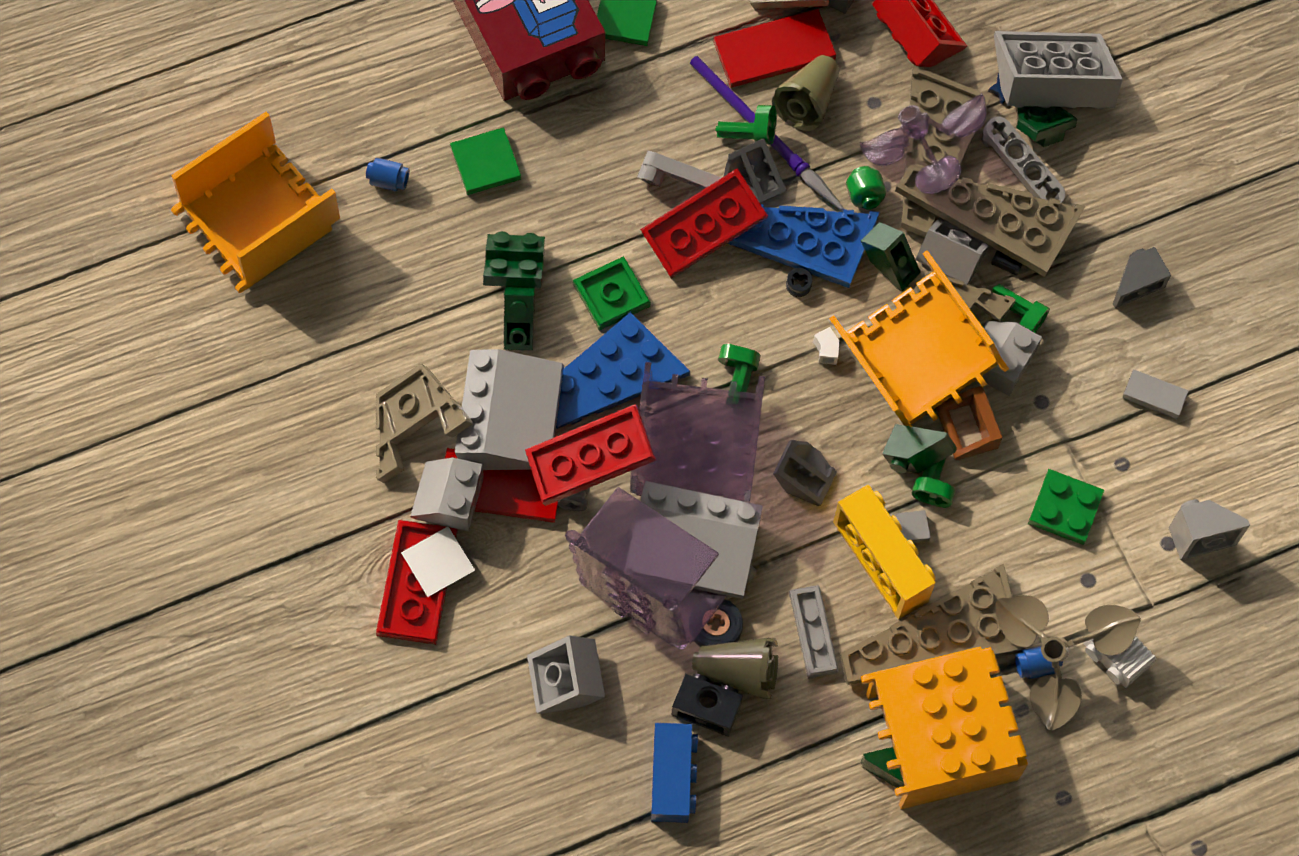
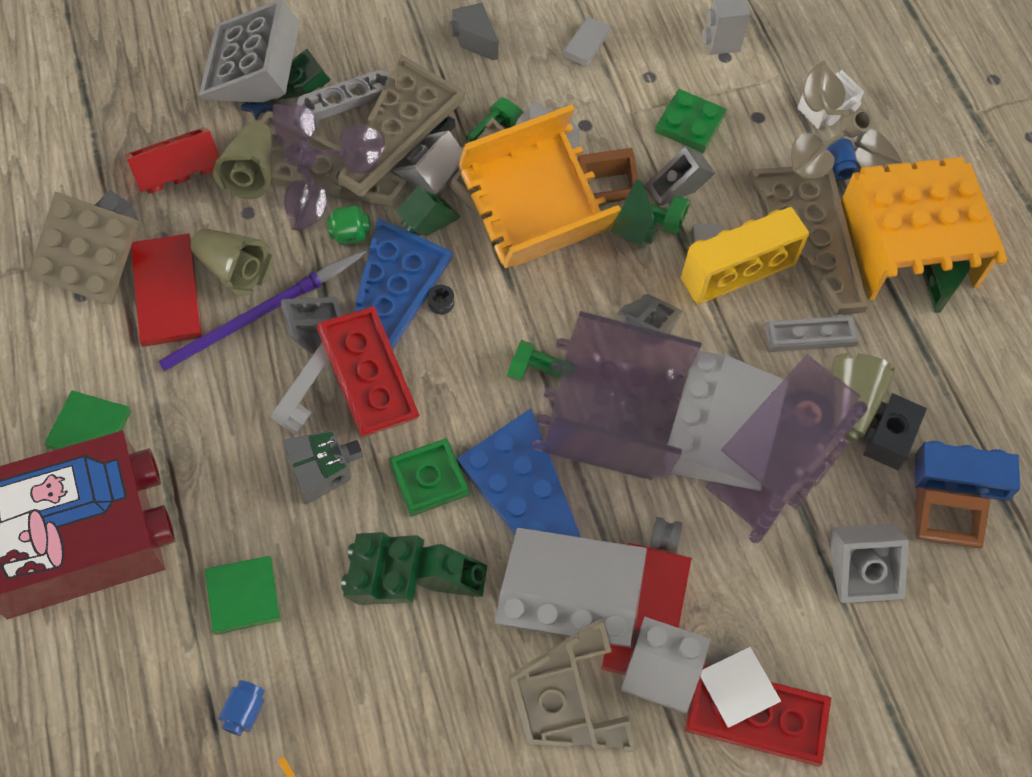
camera: 85 degrees left, 5 degrees down
red tile [525,404,657,506] -> none
green piece [715,105,777,145] -> none
white piece [813,327,839,365] -> none
none -> olive cone [213,121,272,199]
none -> dark grey torso [283,430,364,504]
none -> dark grey slope [645,147,715,206]
none -> dark orange tile [916,486,990,548]

